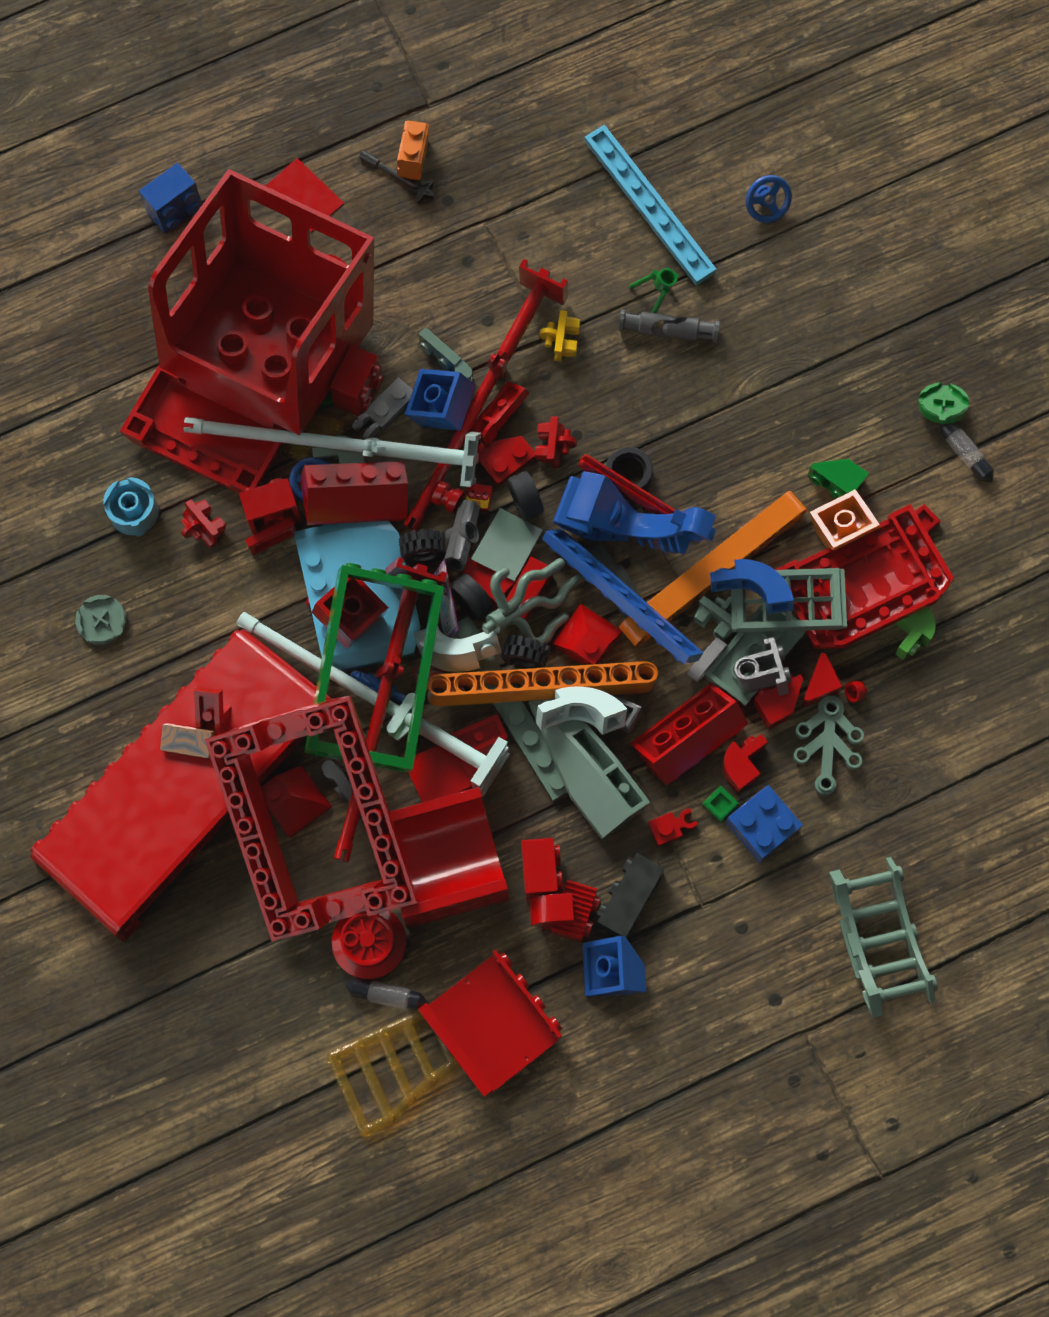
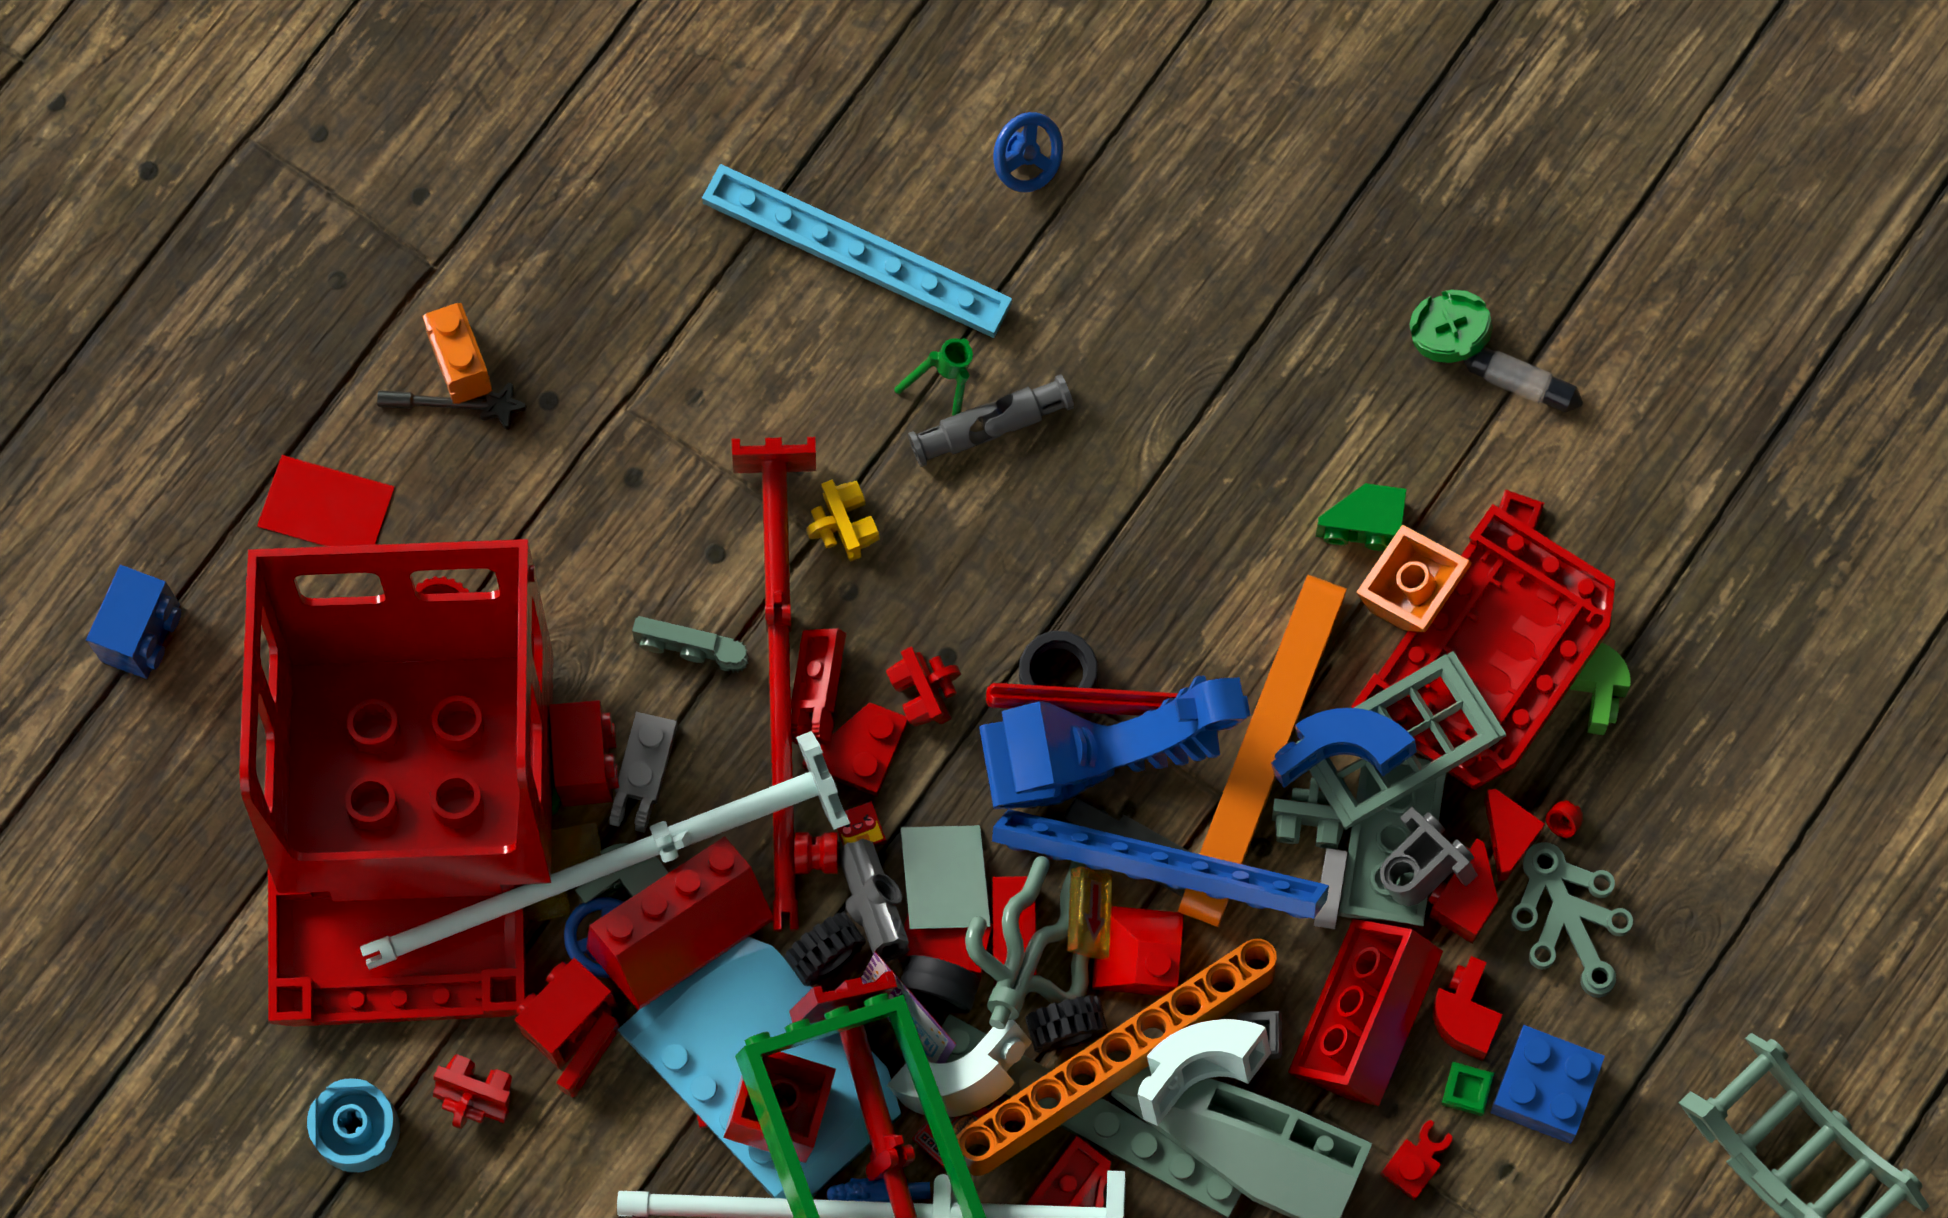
camera: 30 degrees left, 0 degrees up
blue brick [405,369,475,431] -> none
black tyre [507,471,544,520] -> none
none -> clear yellow tile [1067,866,1112,960]

